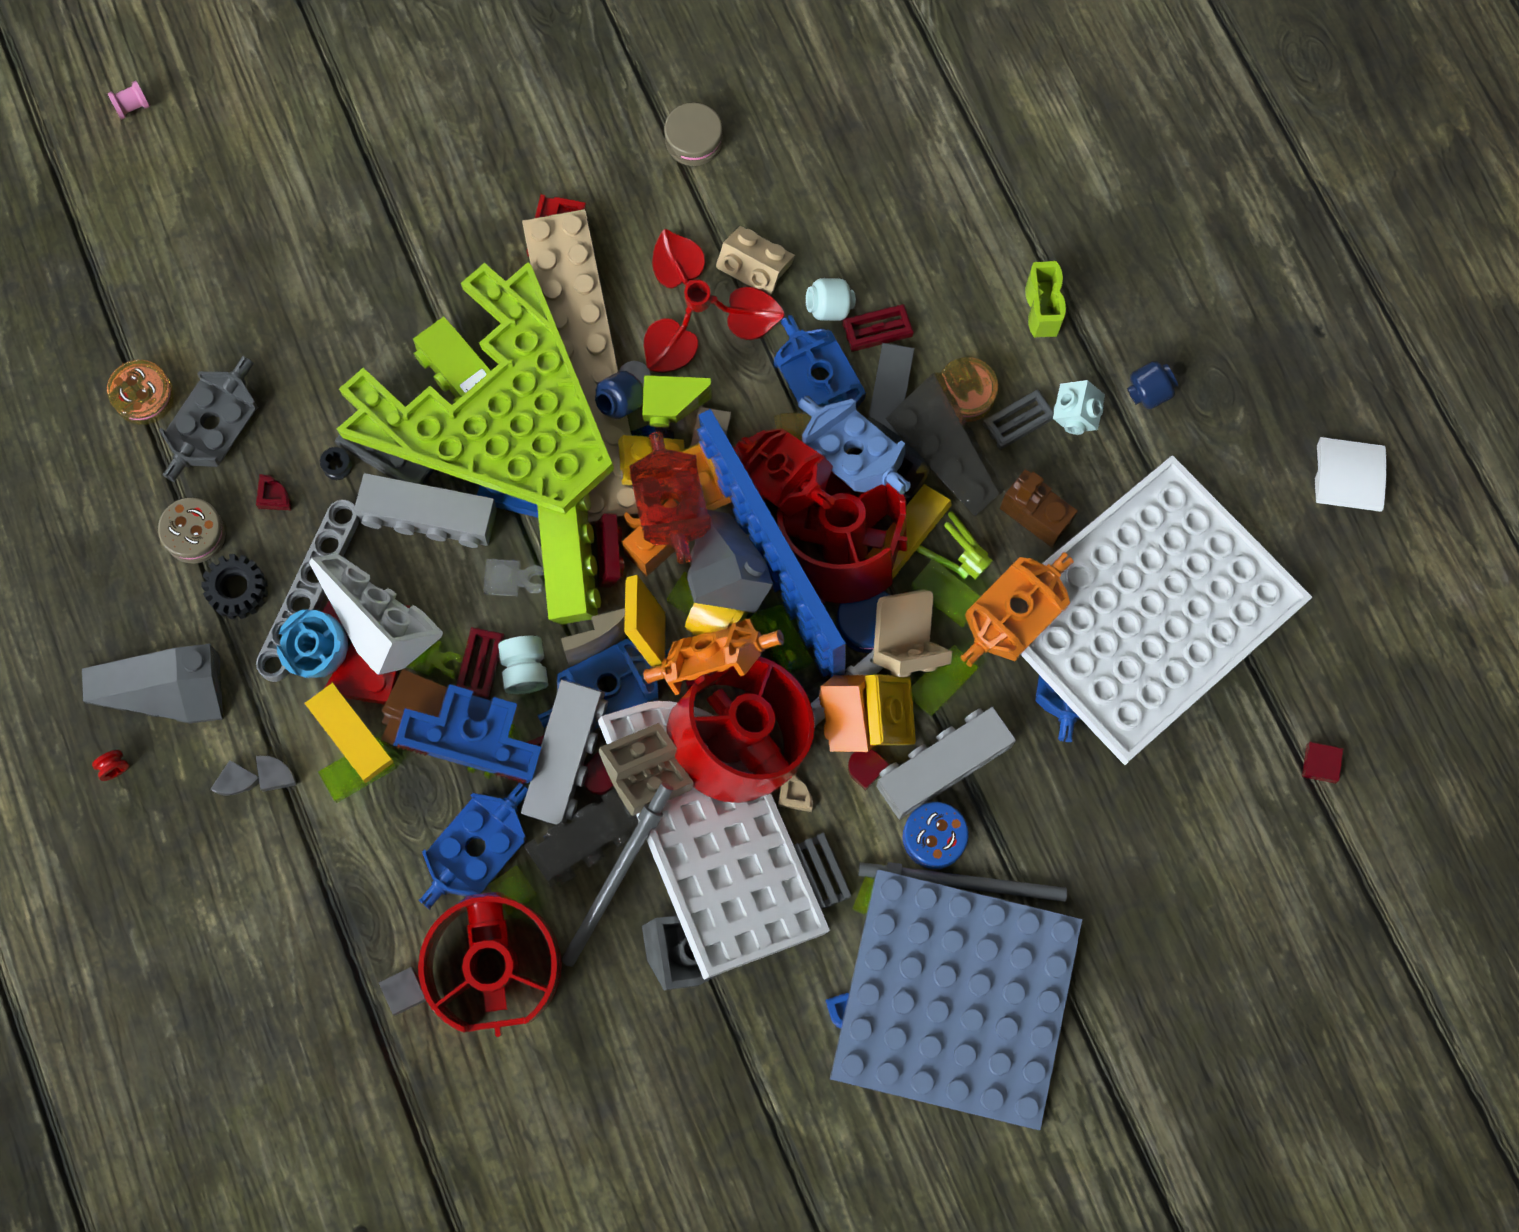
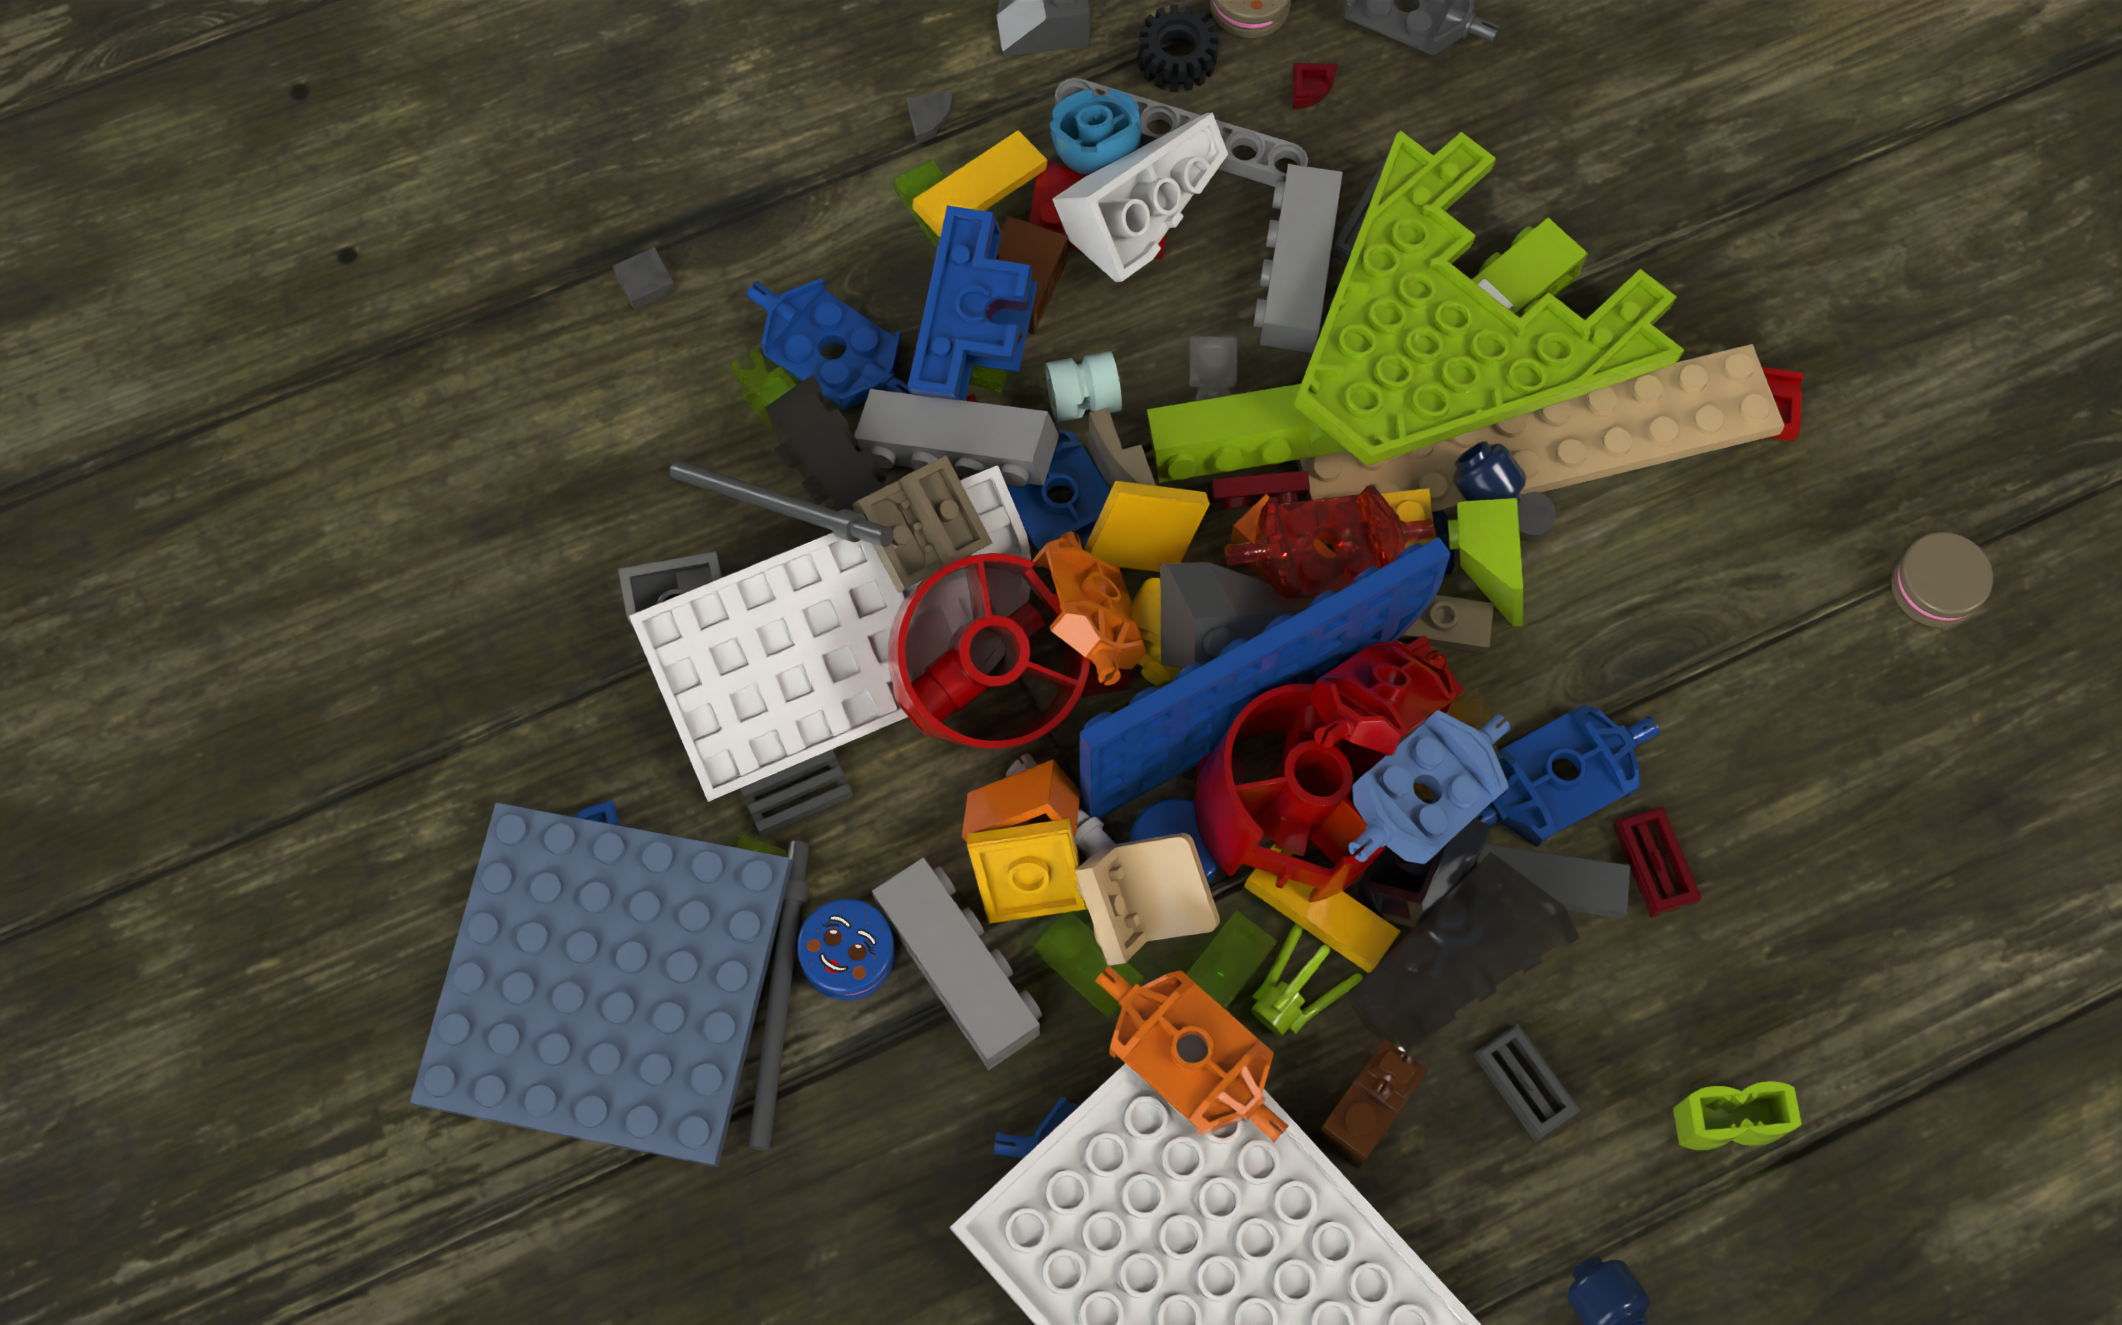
camera: 90 degrees right, 5 degrees down
flat silver tile [211,760,259,796] -> none
black bush [320,447,352,480] -> none
clear neon green plate [407,641,463,678] -> none
red animal [418,892,562,1037] -> none
dark red tile [456,627,505,700] -> none
red plant [643,229,784,373] -> none
tan bracket [716,226,795,295] -> none
tan tile [778,775,813,812] -> none
light aqua head [806,278,856,321] -> none
dark red tile [848,749,890,791] -> none
clear yellow head [936,357,998,422] -> none
light aqua brick [1053,380,1105,435] -> none

